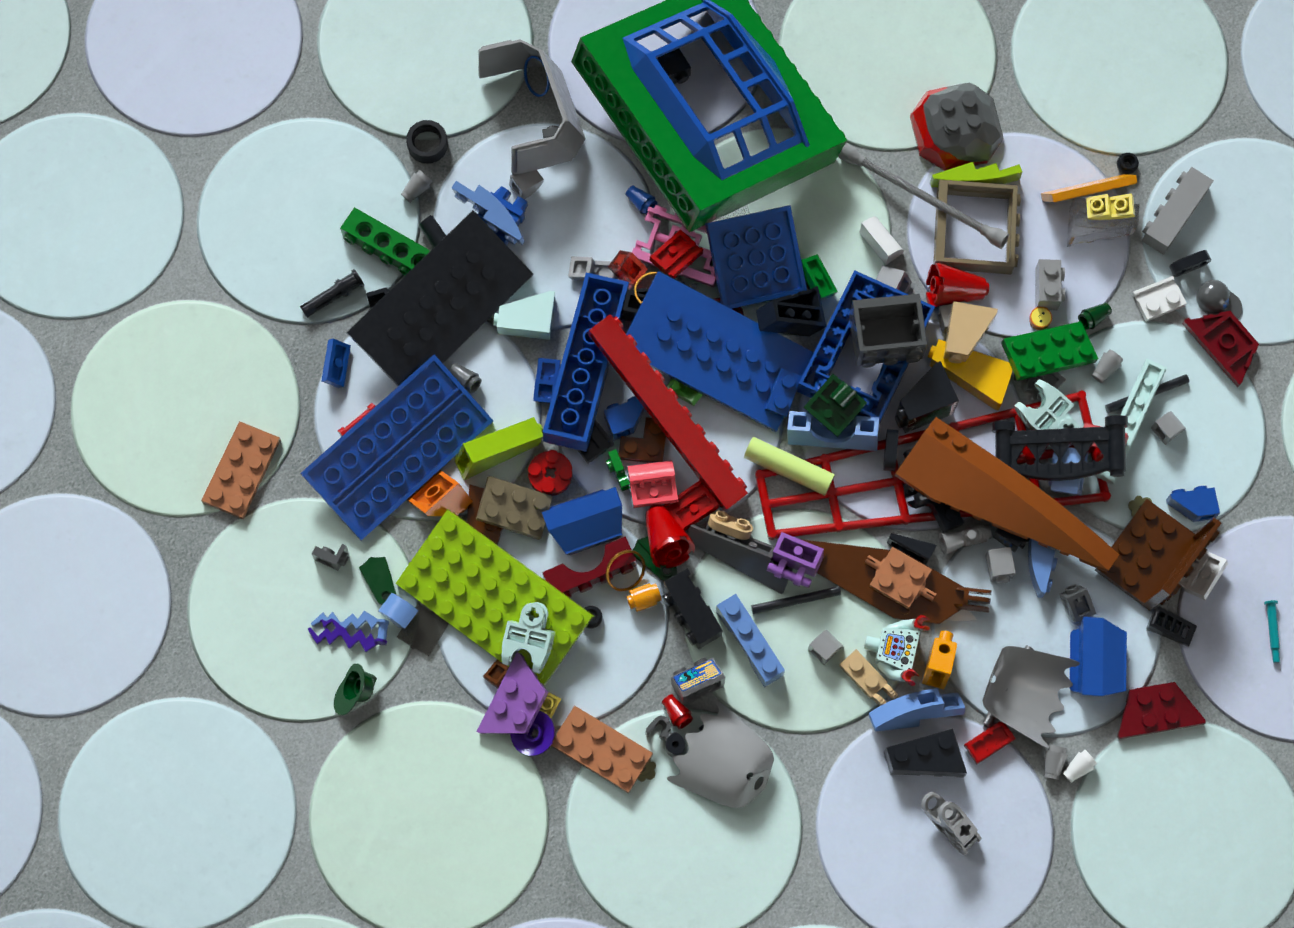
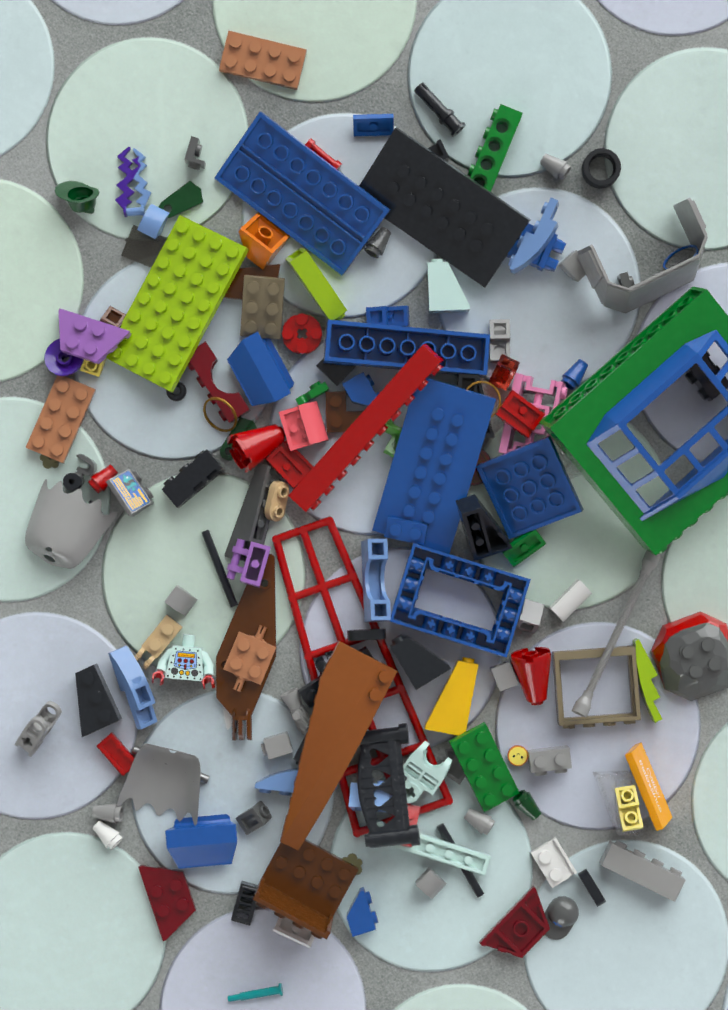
camera: 80 degrees right, 15 degrees up
black brick [419,215,446,248] -> none
light aqua piece [502,602,556,674] -> none
light orange brick [626,583,662,612] -> none
medium blue arch [716,594,785,687] -> none
yellowish green brick [744,437,835,496] -> none
dark green plate [803,374,867,437] -> none
dark grey container [849,294,927,368] -> none
black slope [887,533,937,564] -> none
light orange torso [922,631,957,690] -> none
tan slope [943,302,998,363] -> none
black plate [1117,153,1139,174] -> none

